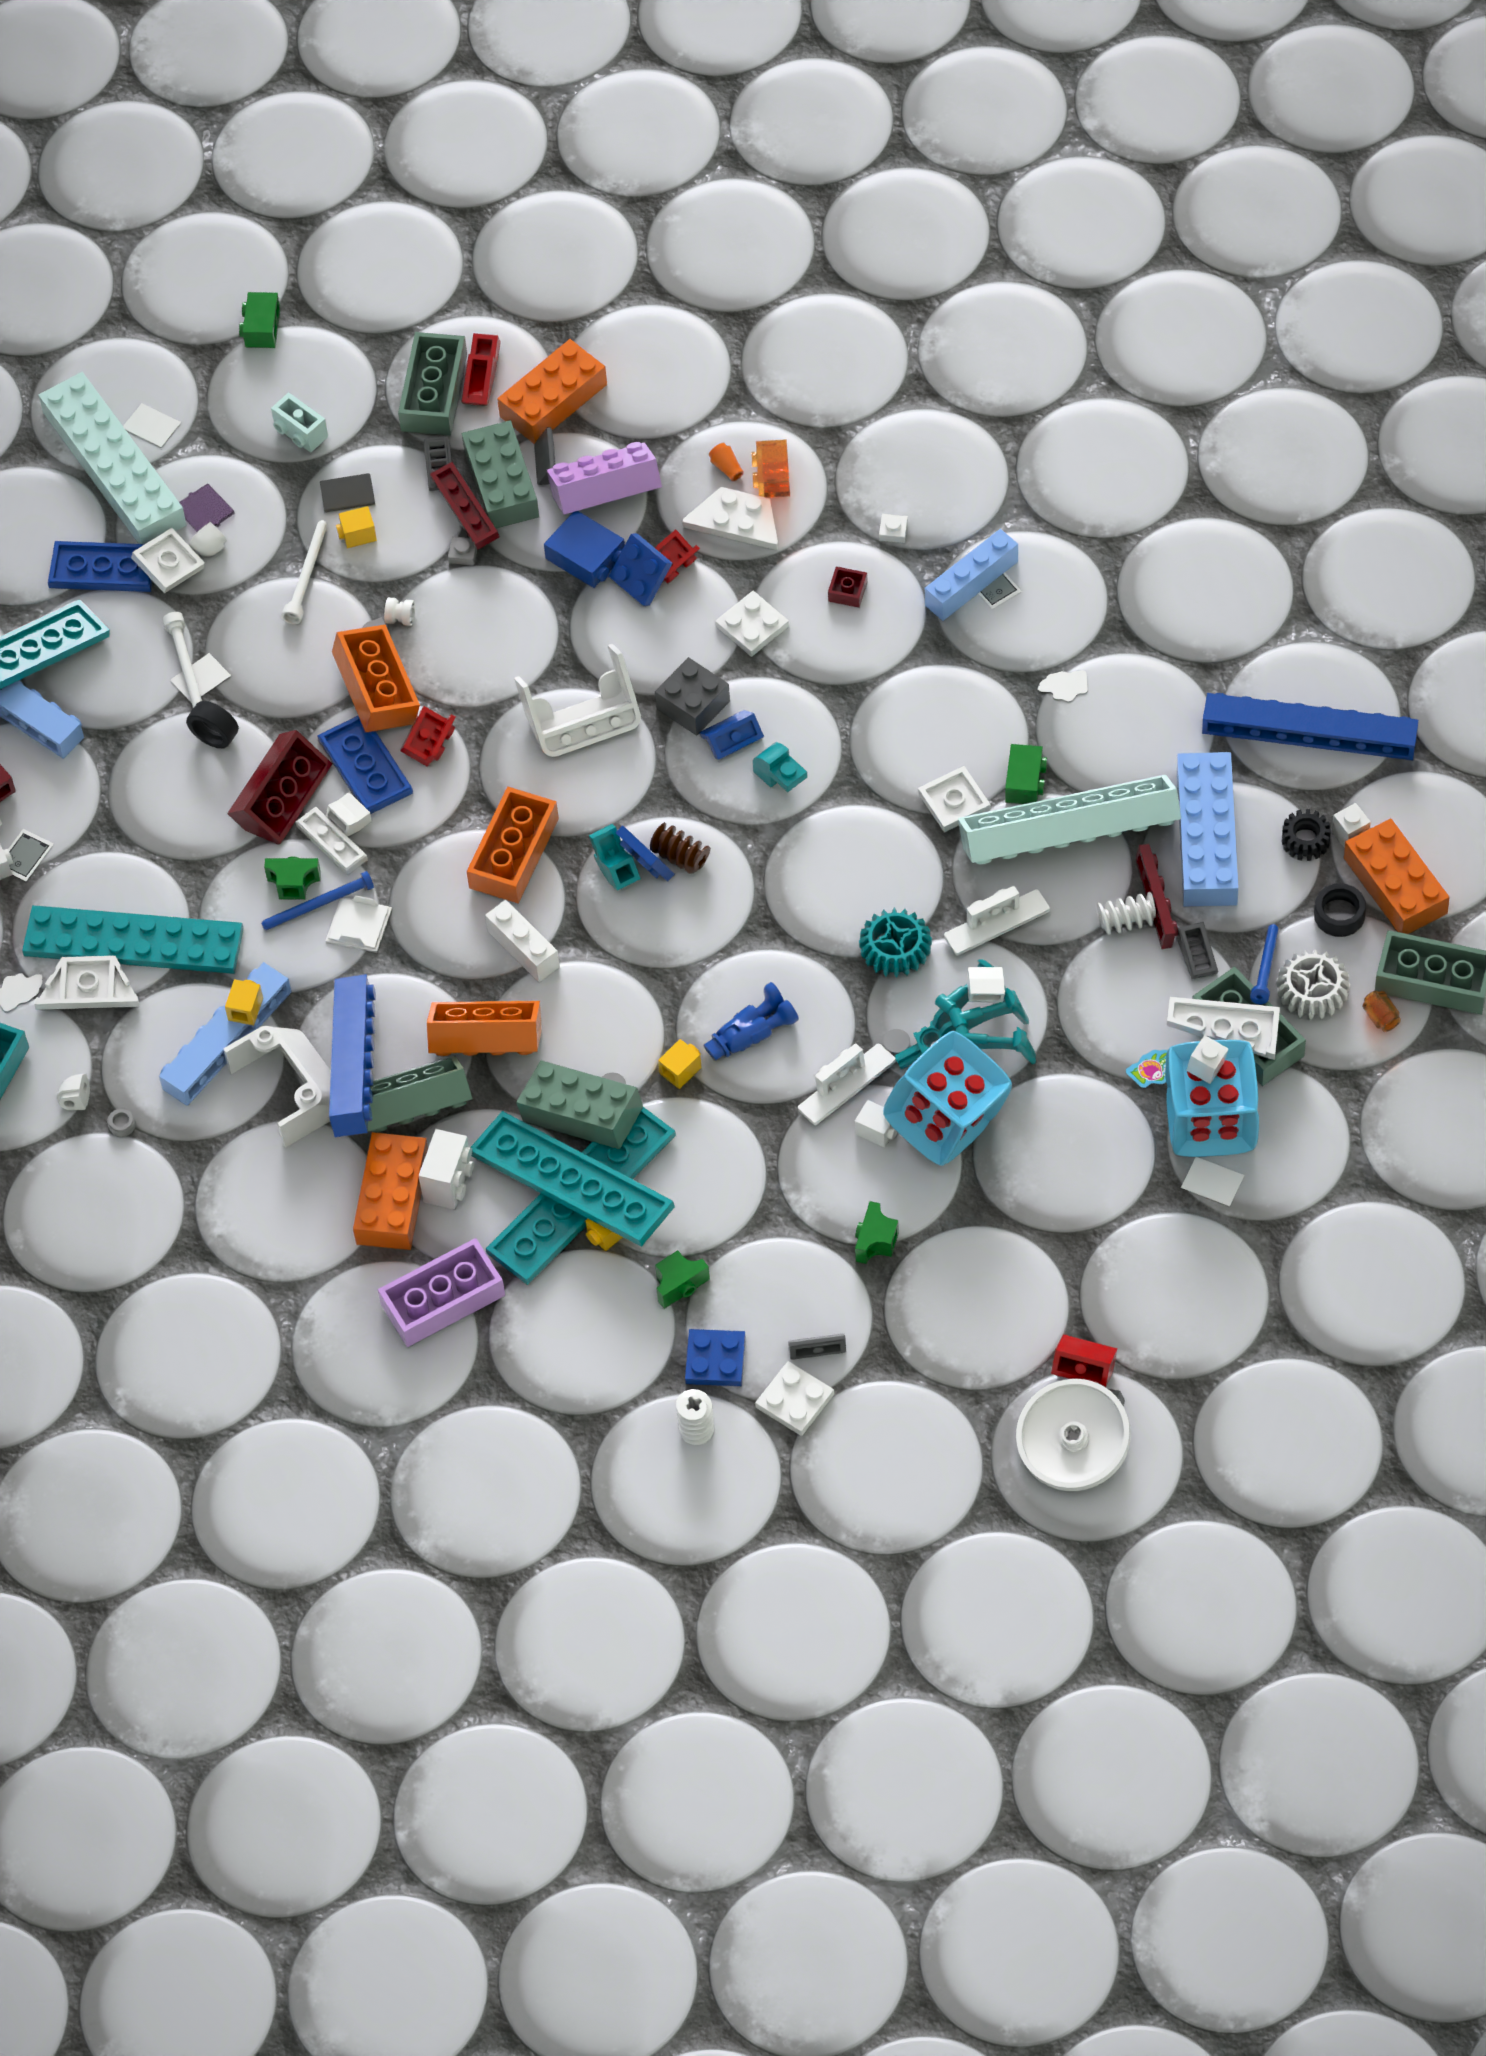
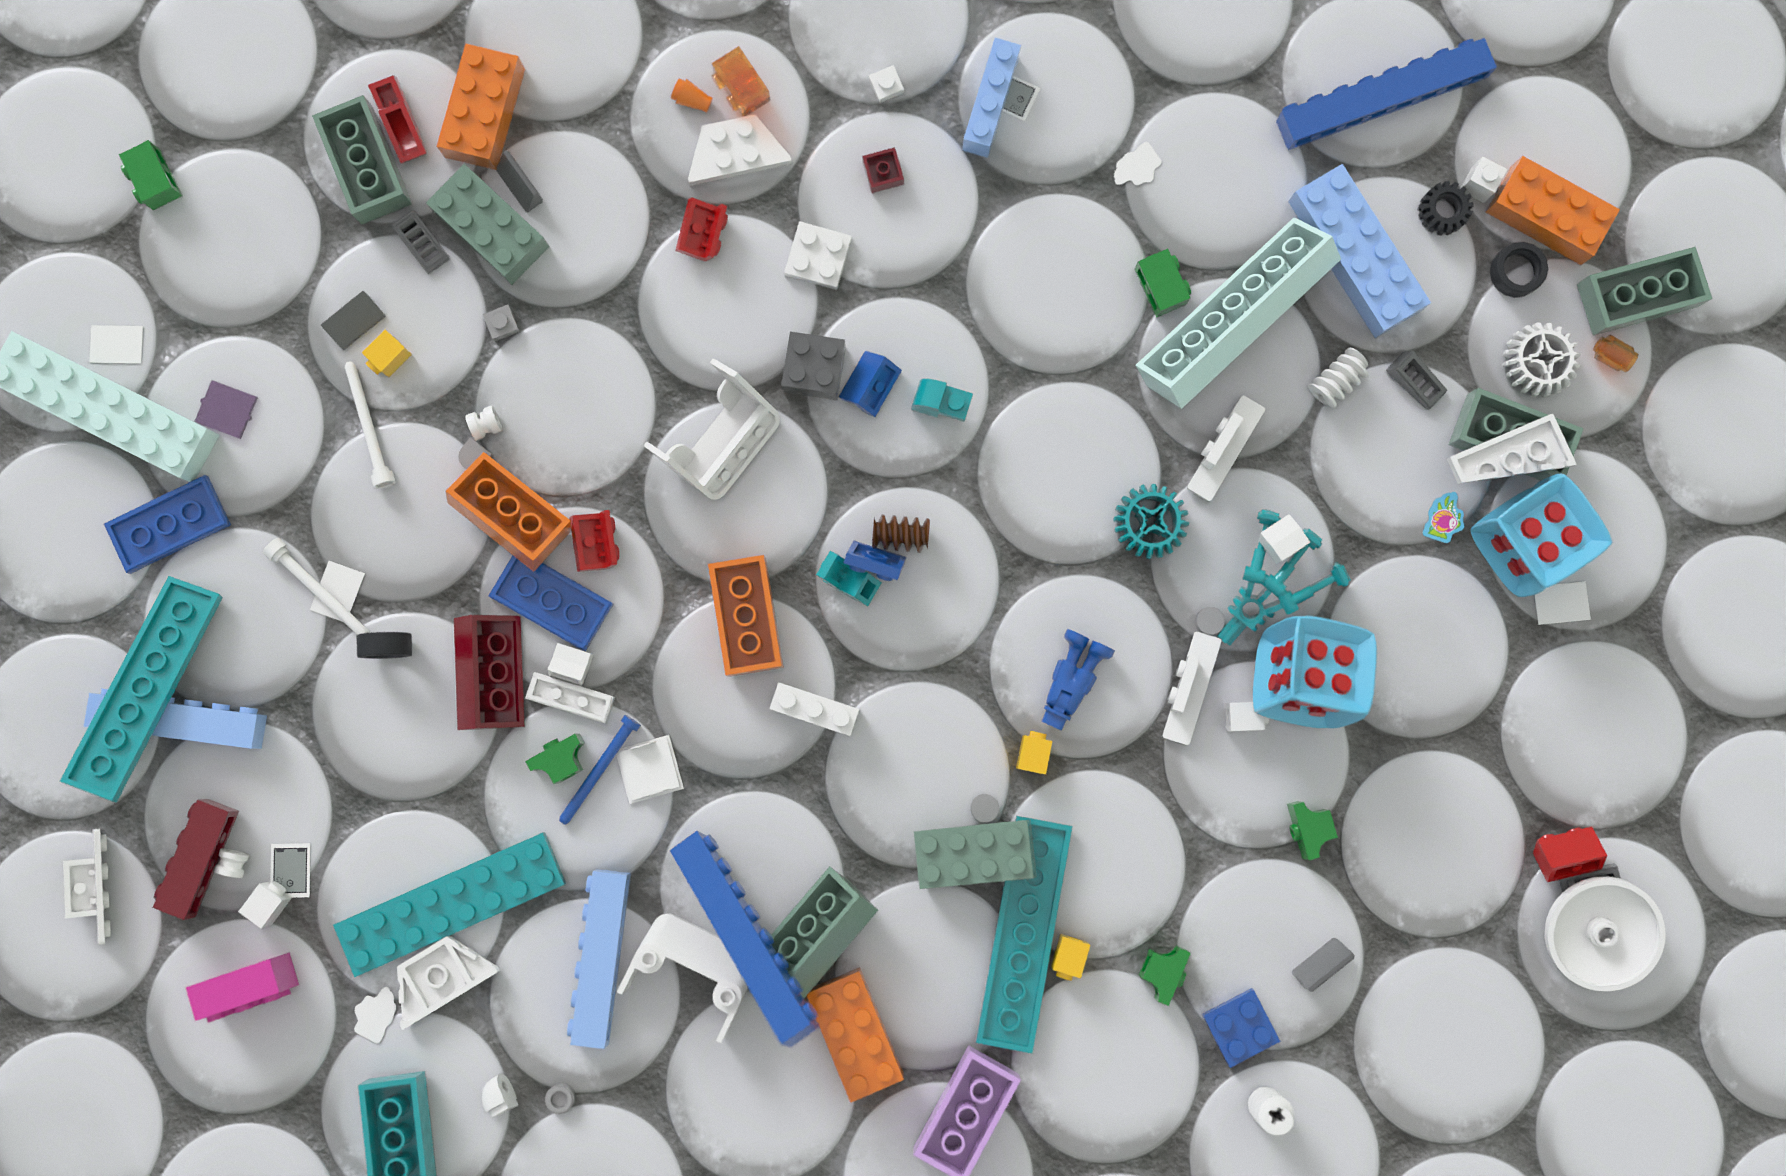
camera: 35 degrees left, 25 degrees up
white plate [131,528,205,593] -> none
white piece [189,522,227,557] -> none
yellow brick [225,979,263,1026] -> none
light aqua brick [271,392,328,452] -> none
white brick [419,1129,474,1210] -> none
orange brick [427,1001,542,1056] -> none
dark red plate [430,462,500,550] -> none
teal plate [470,1111,675,1247] -> none
blue brick [544,511,625,588] -> none
lavender brick [547,442,662,514] -> none
blue plate [608,533,672,606] -> none
white plate [755,1361,834,1436] -> none
white plate [918,766,991,833] -> none
dark red plate [1136,844,1178,949] -> none
white brick [1186,1035,1228,1084] -> none
blue bar [1250,924,1279,1005] -> none

